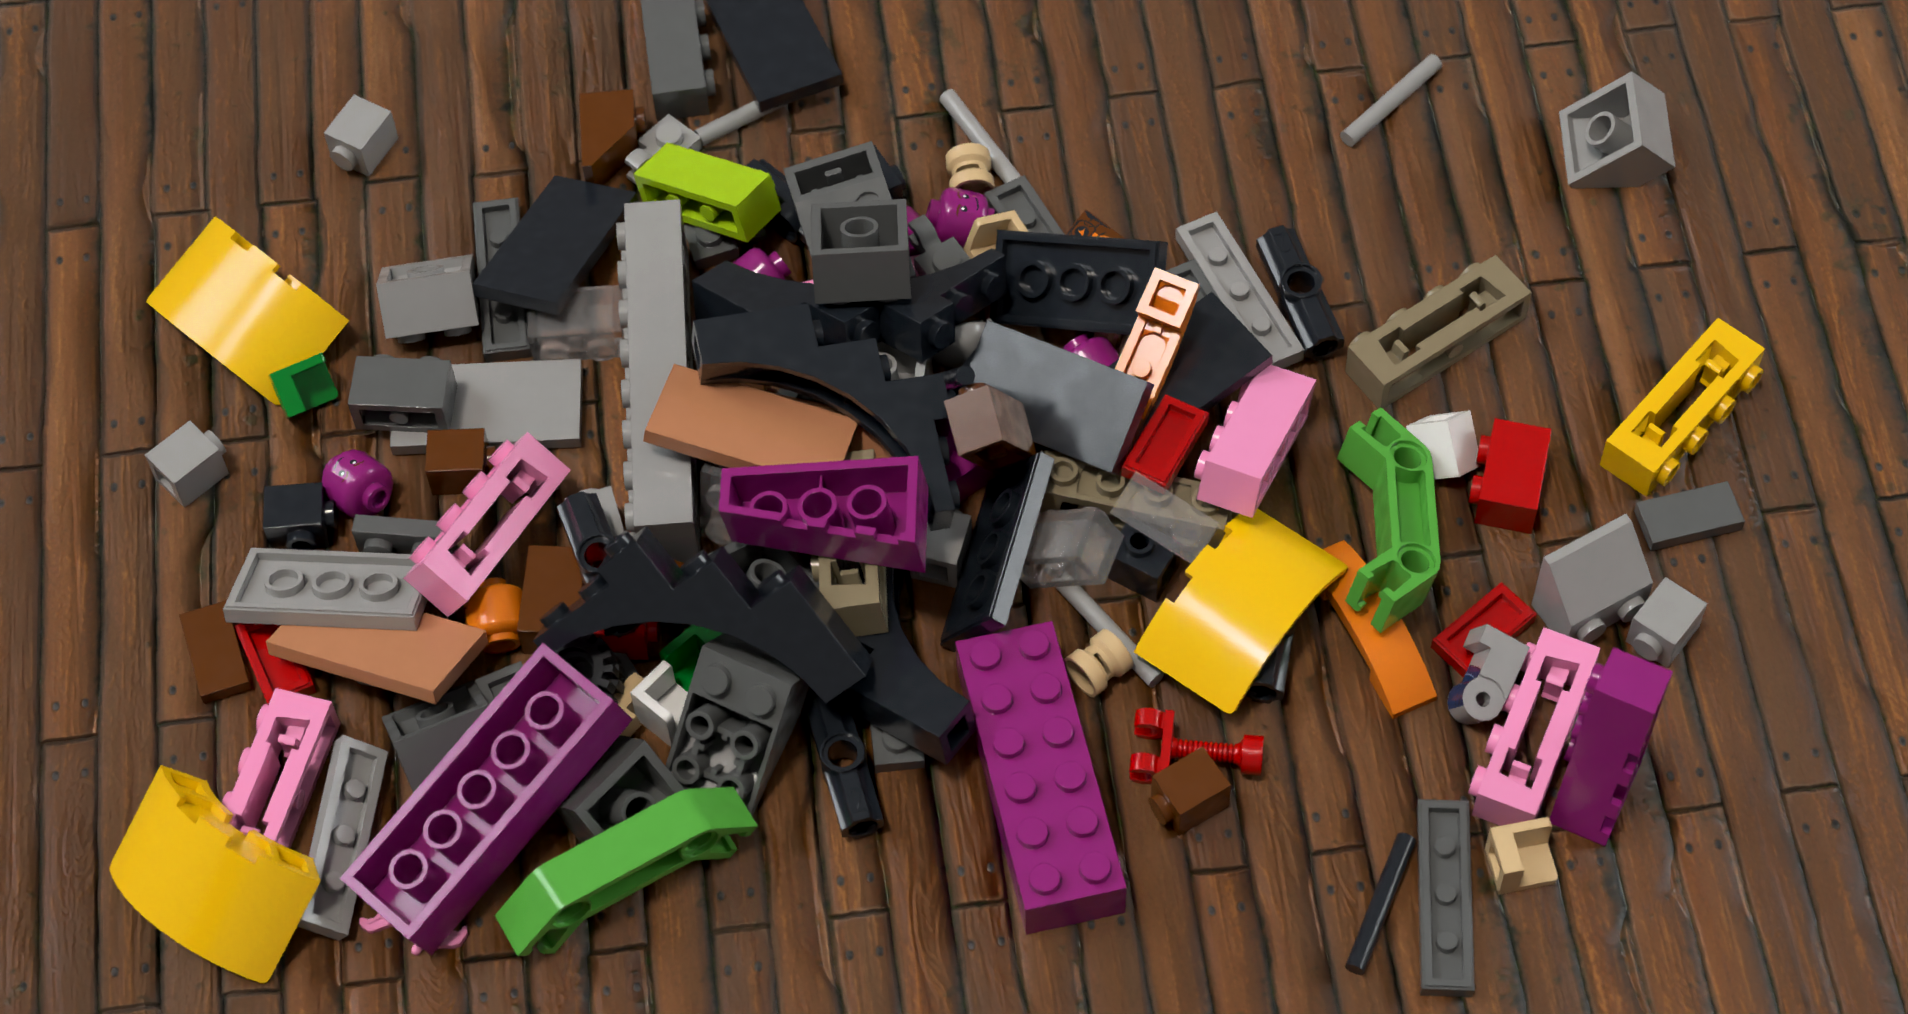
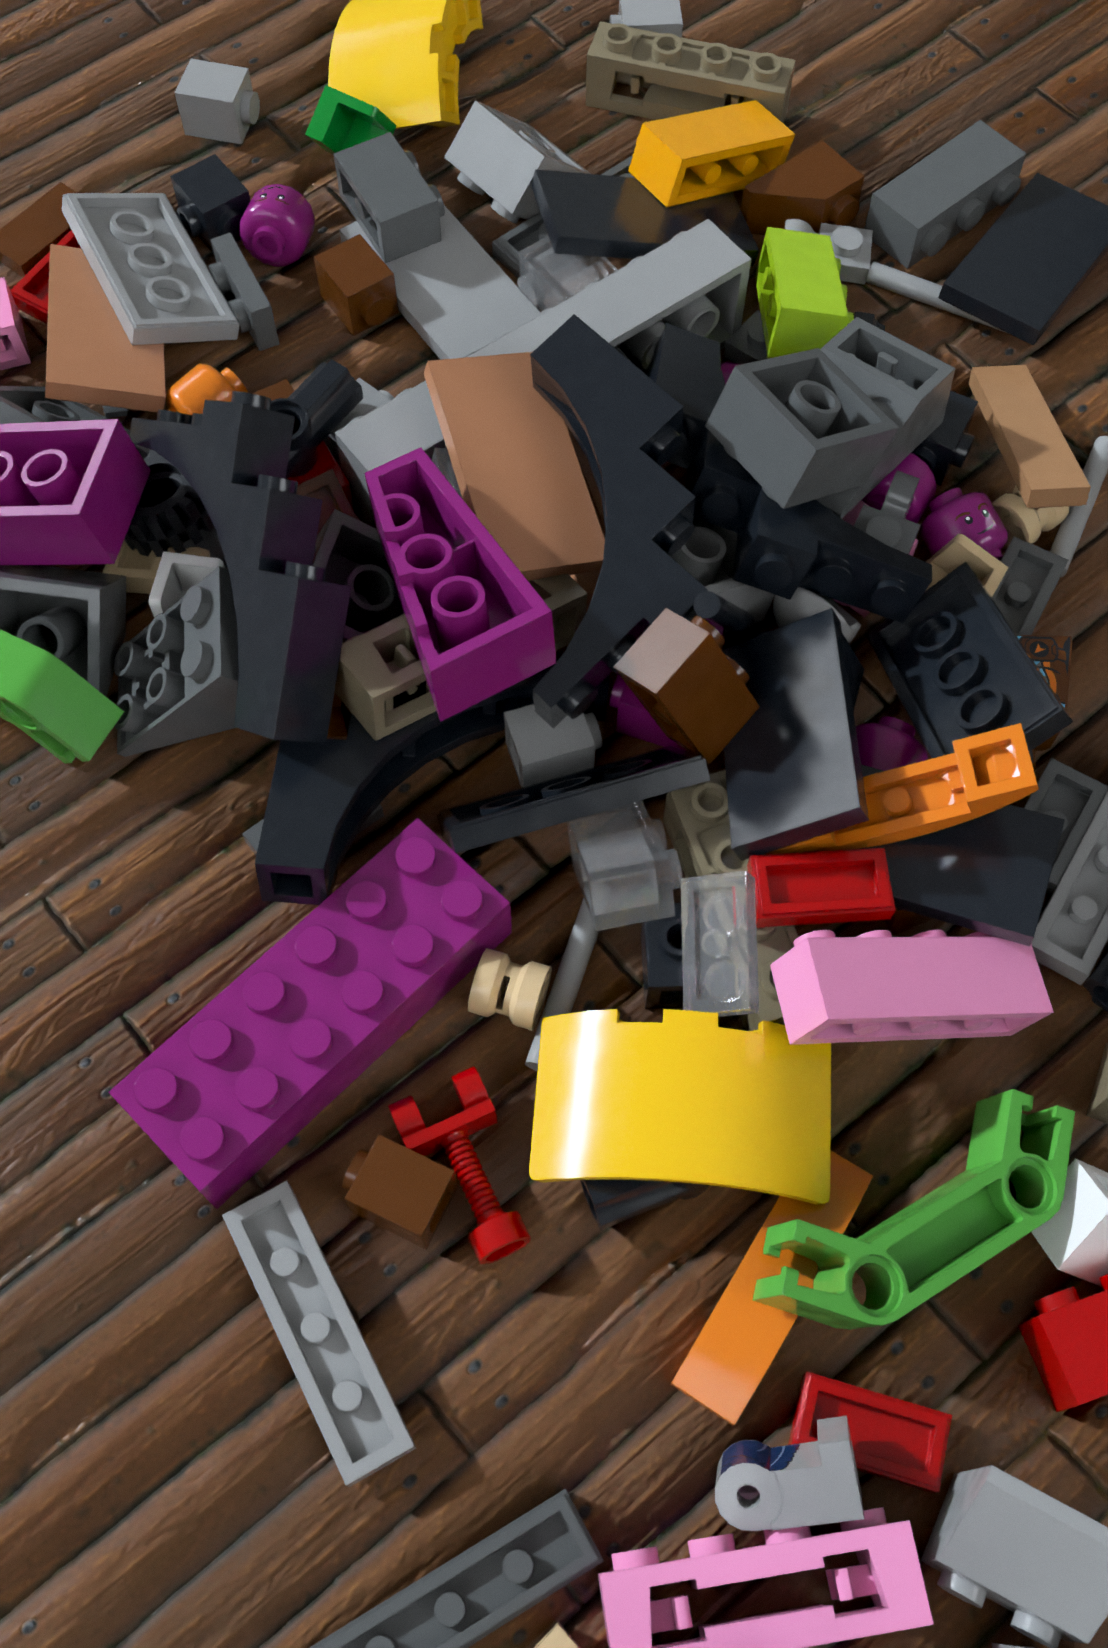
camera: 55 degrees right, 5 degrees up
bright pink brick [403,432,571,617] -> none
black piece [804,691,884,840] -> none
black bar [1345,833,1416,975] -> none
none -> light grey plate [222,1181,416,1487]
none -> dark tan brick [586,21,796,124]
none -> light orange brick [628,100,796,207]
none -> medium nougat tile [969,365,1091,509]

